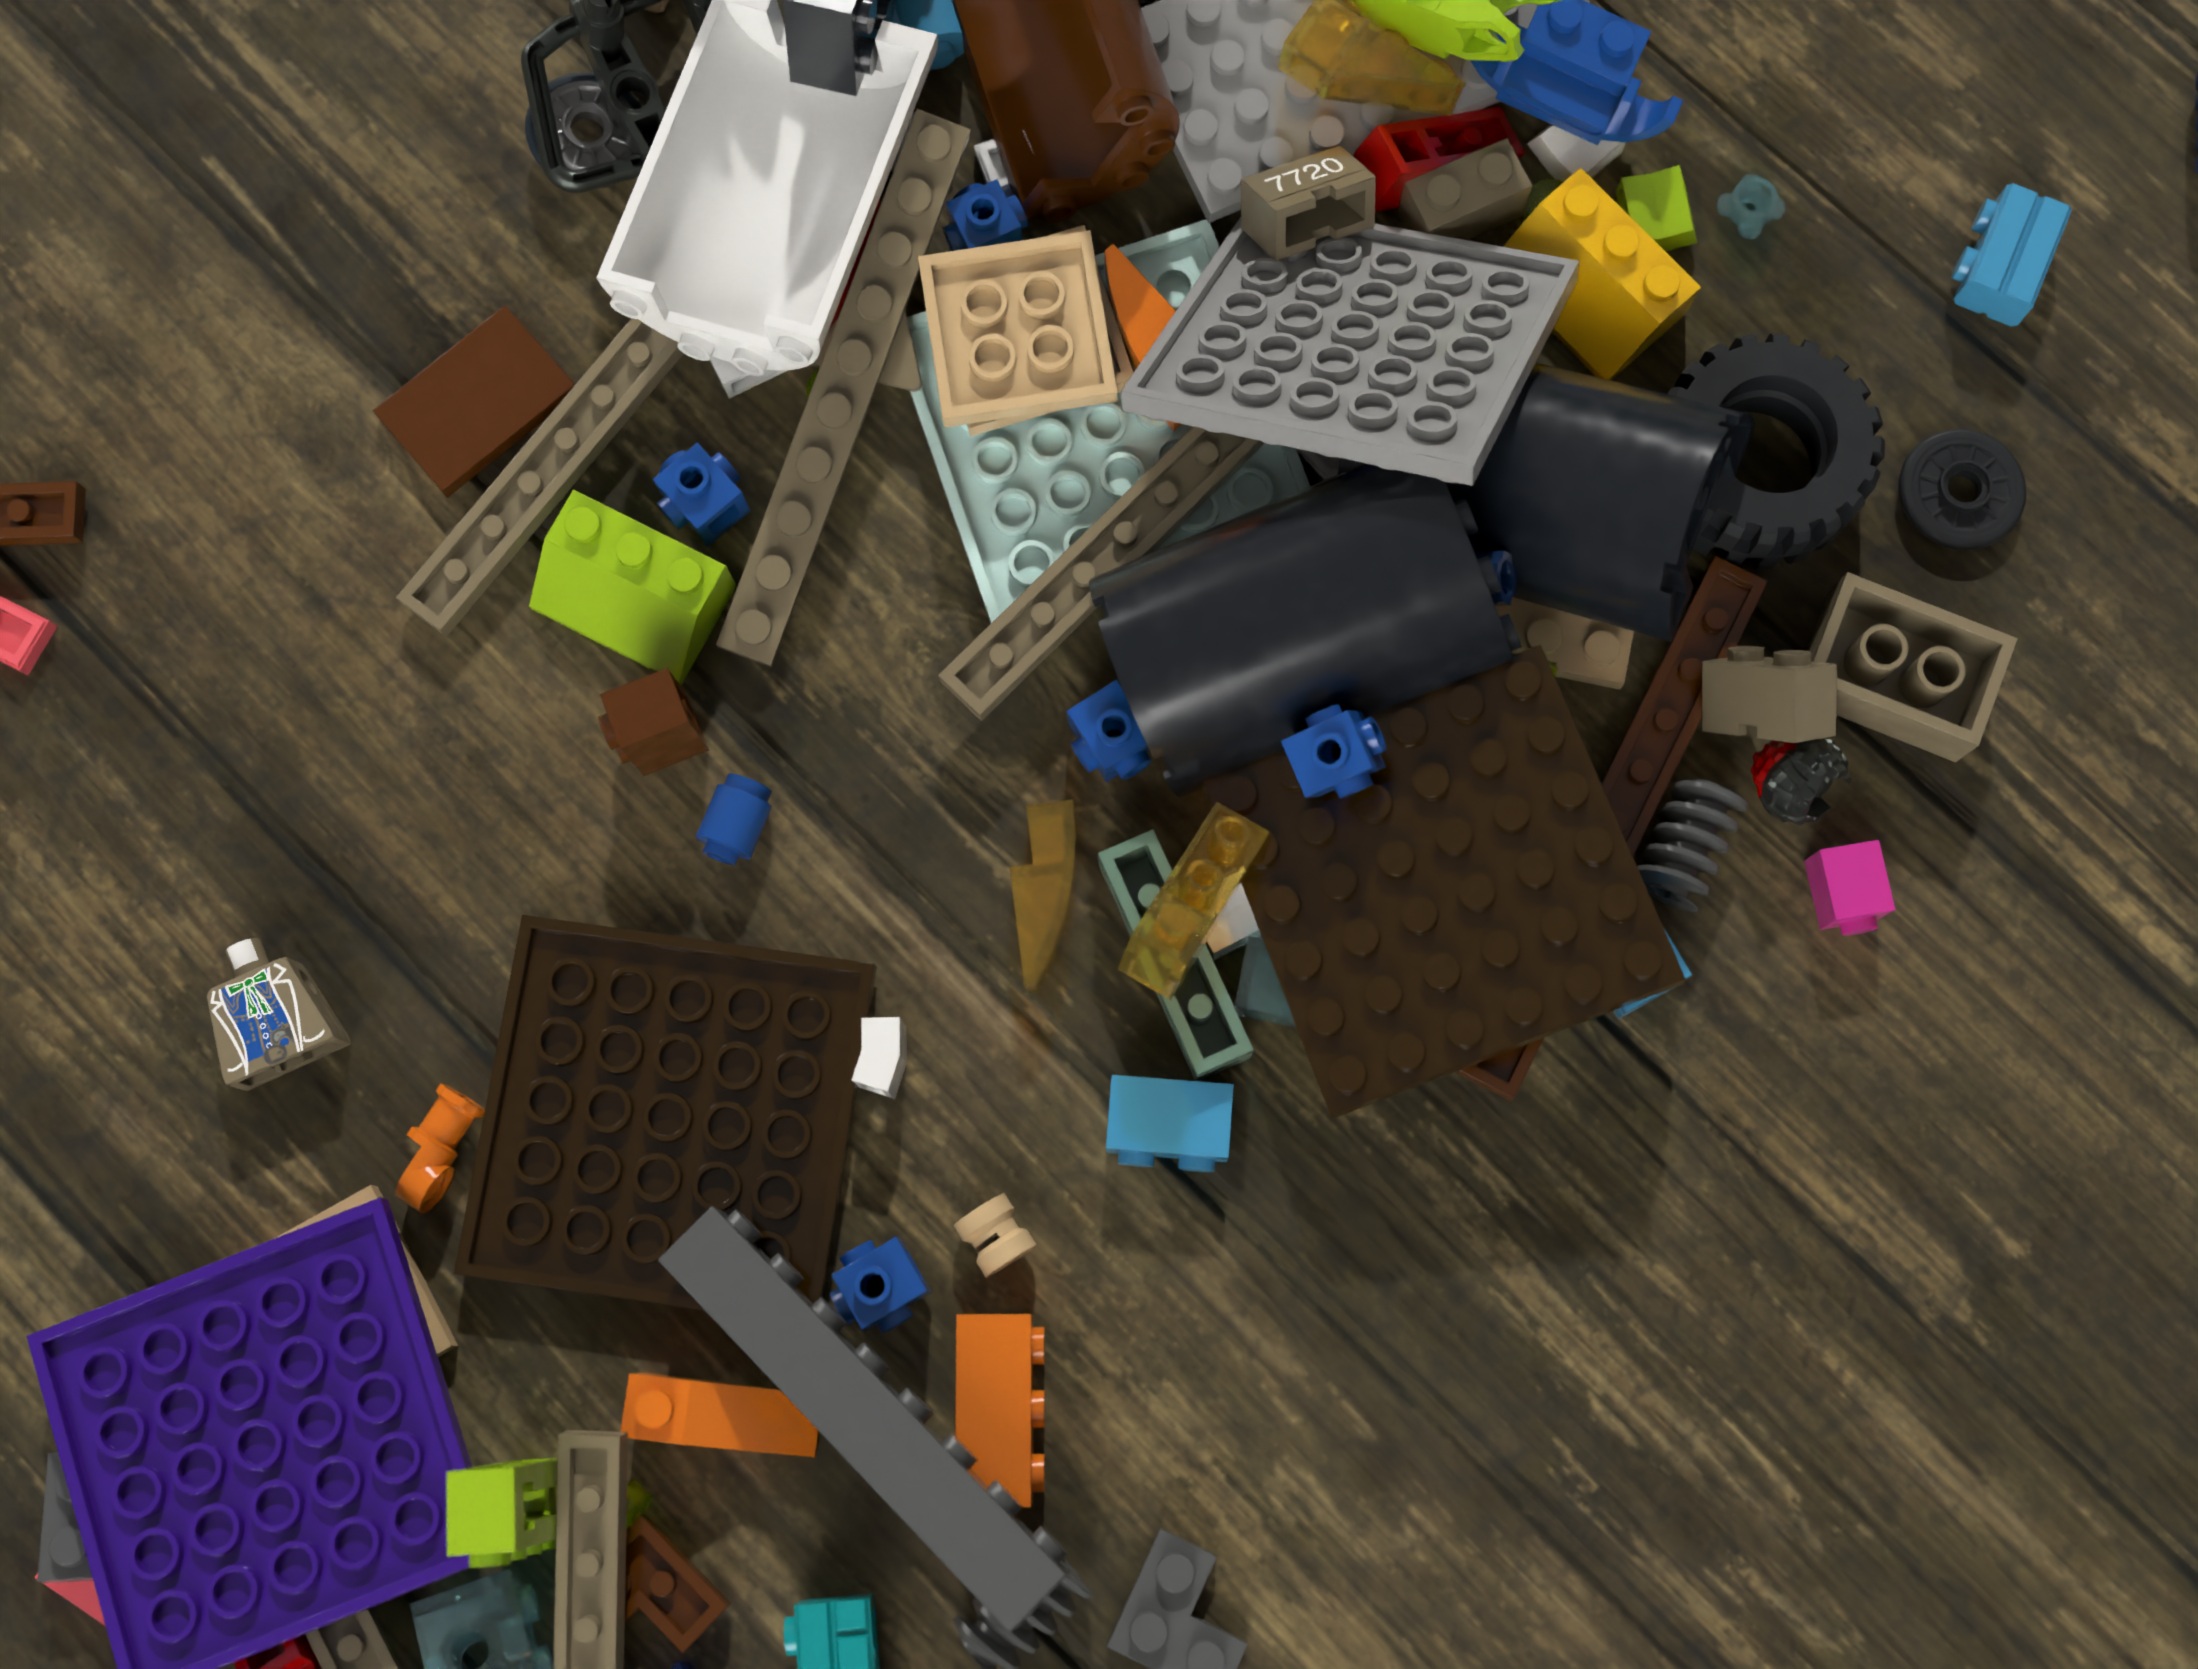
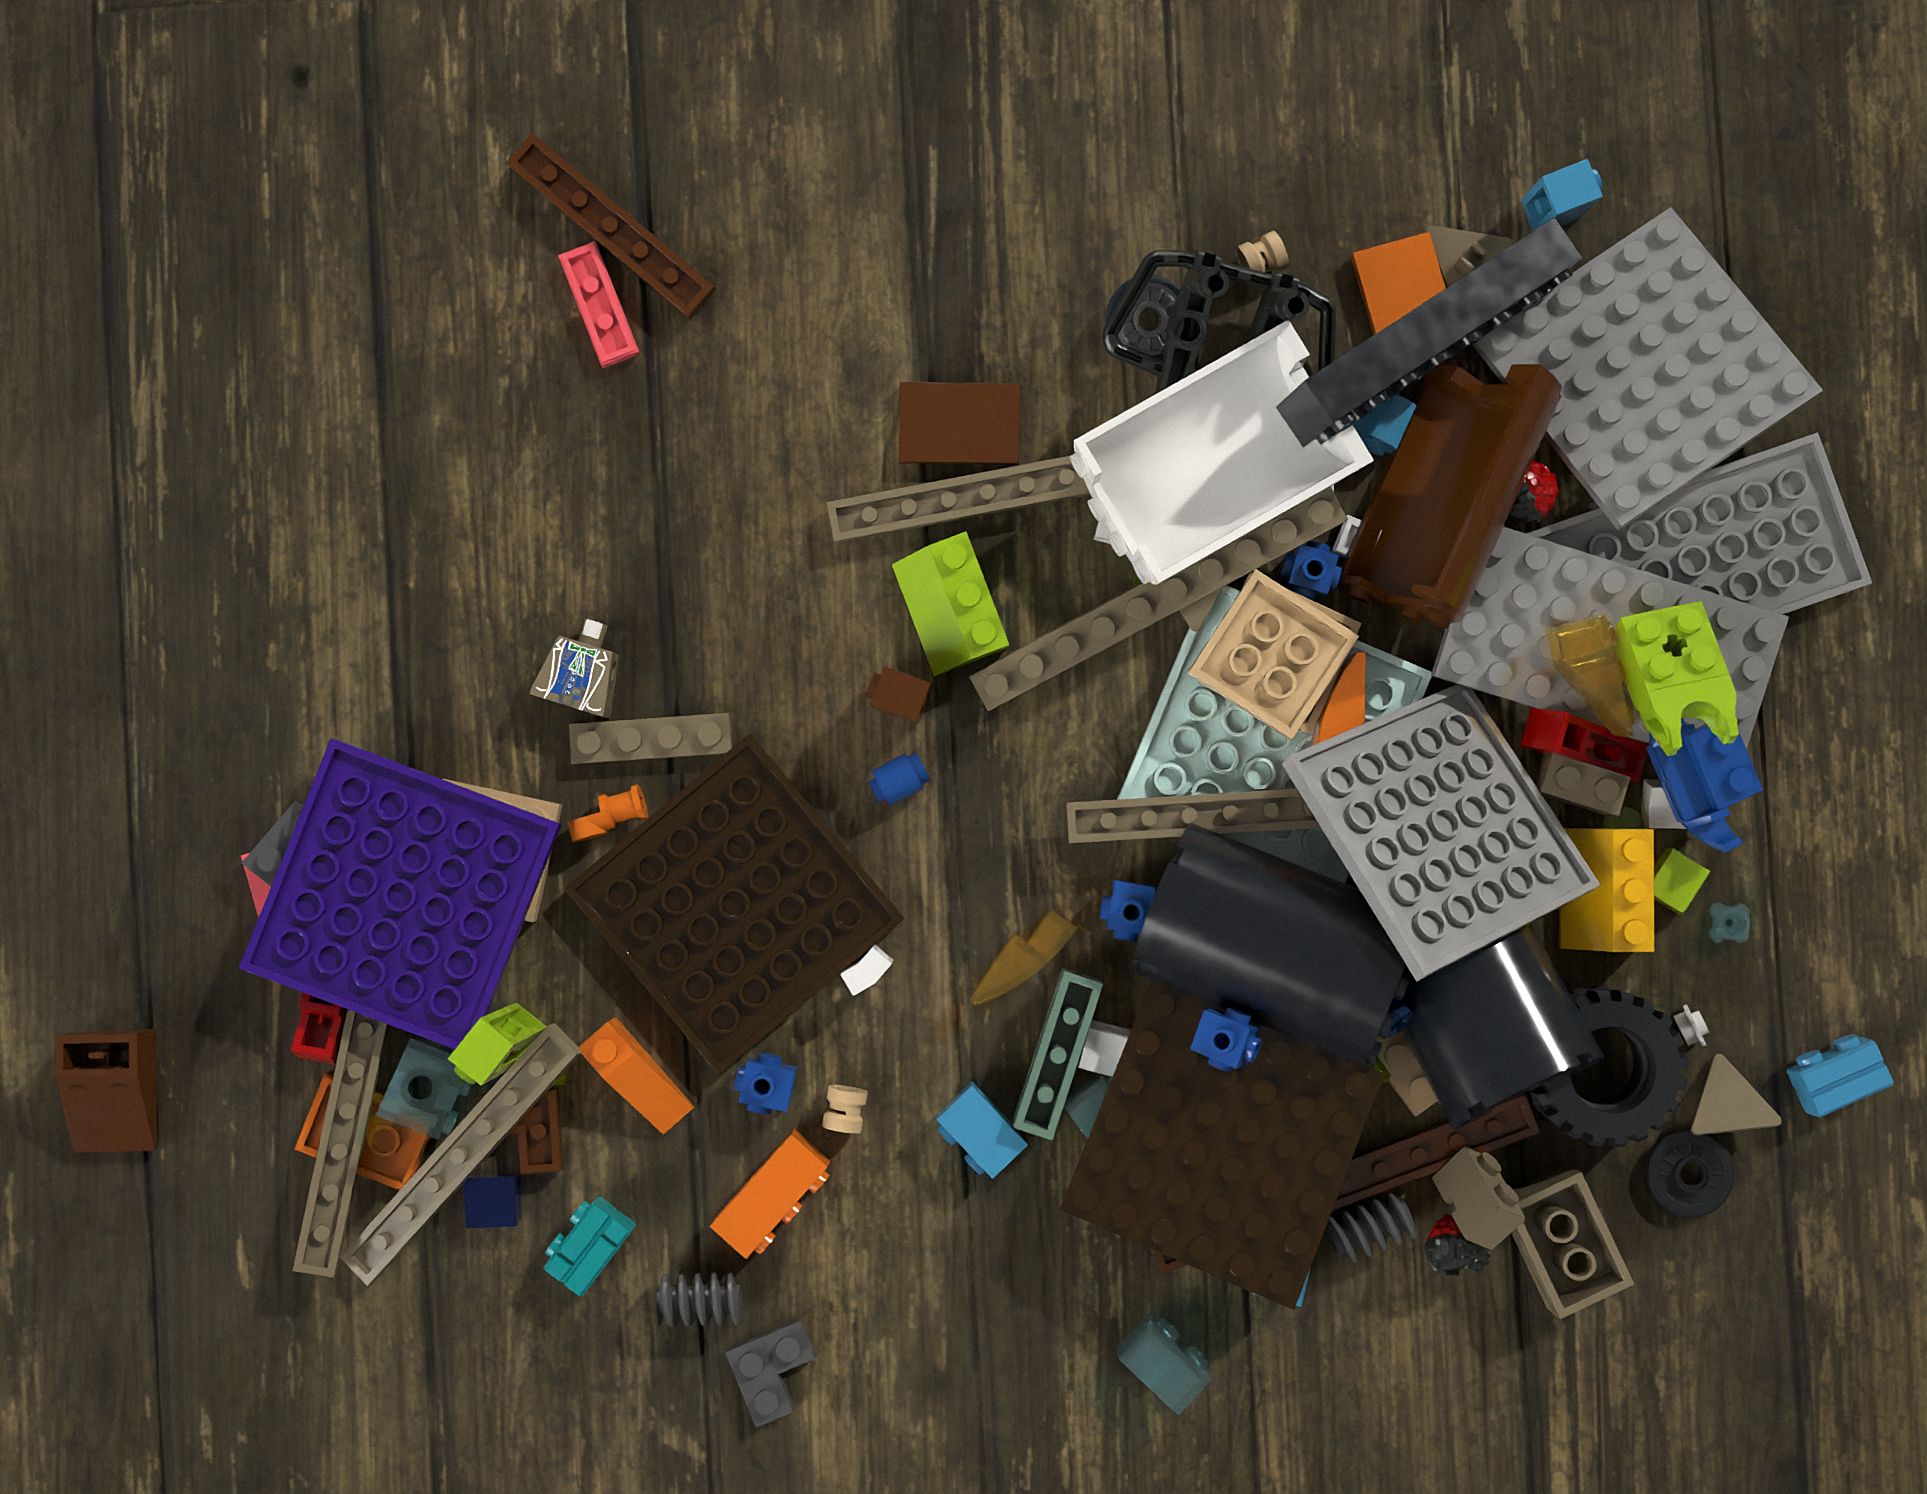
camera: 35 degrees right, 10 degrees up
blue brick [653,443,751,547] -> none
dark grey brick [658,1206,1071,1633] -> none
clear yellow slope [1118,802,1270,1000] -> none
dark tan brick [1241,145,1376,261] -> none
dark pink brick [1804,840,1896,936] -> none
none -> dark tan plate [569,713,733,764]
none -> clear light blue brick [1116,1314,1212,1416]
none -> white plate [1674,1004,1710,1047]
none -> dark tan piece [1691,1054,1781,1135]

